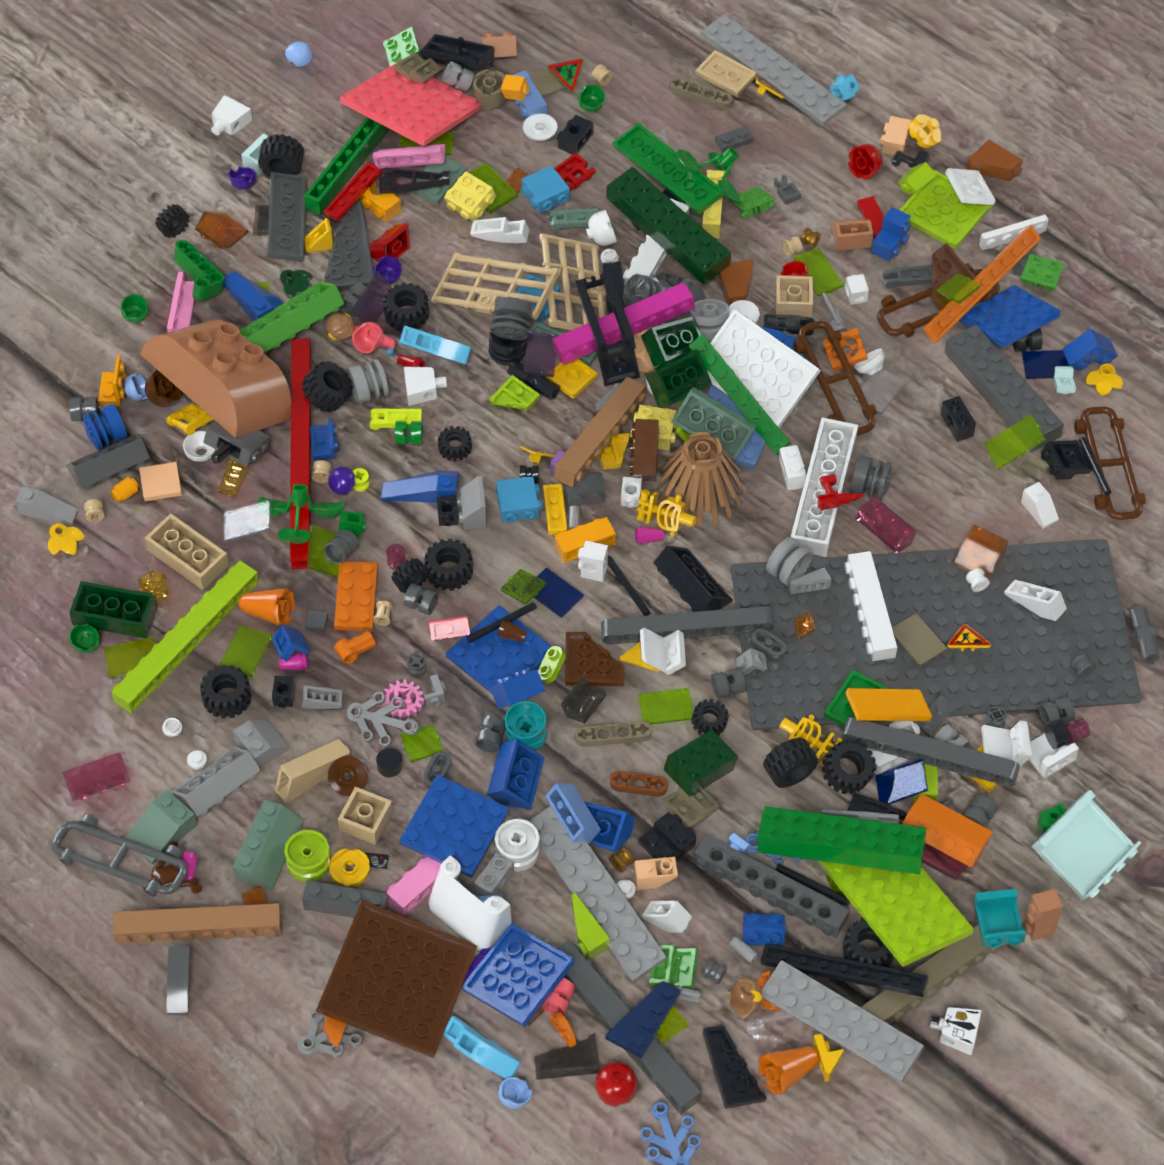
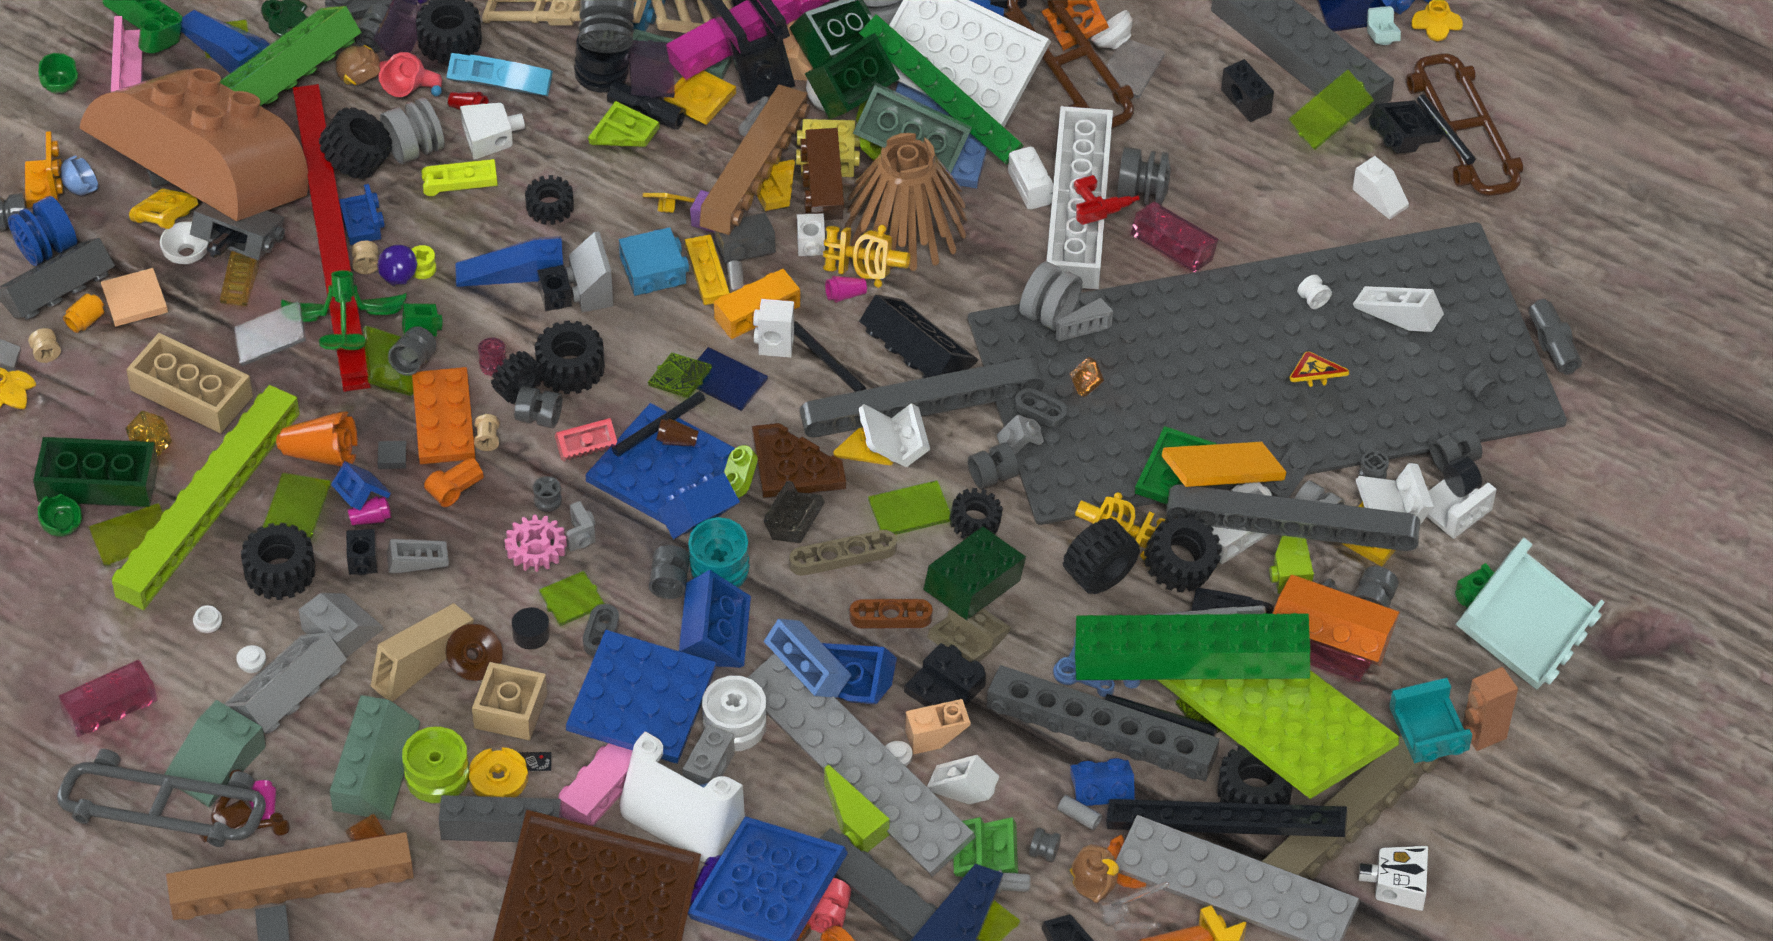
camera: 10 degrees left, 5 degrees down
reddish brown cylinder [145,370,182,407] -> none
light grey plant [347,692,420,747] -> none
green wheel [395,421,423,445] -> none
black wheel [520,465,539,484] -> none
pearl gold wheel [609,847,635,873] -> none
light blue plate [728,833,749,855] -> none
white brick [844,551,897,661] -> none
clear blue piece [875,759,928,804] -> none
dark tan piece [892,613,947,667] -> none
clear orange slope [954,524,1008,580] -> none
clear pink wheel [1066,718,1090,744] -> none

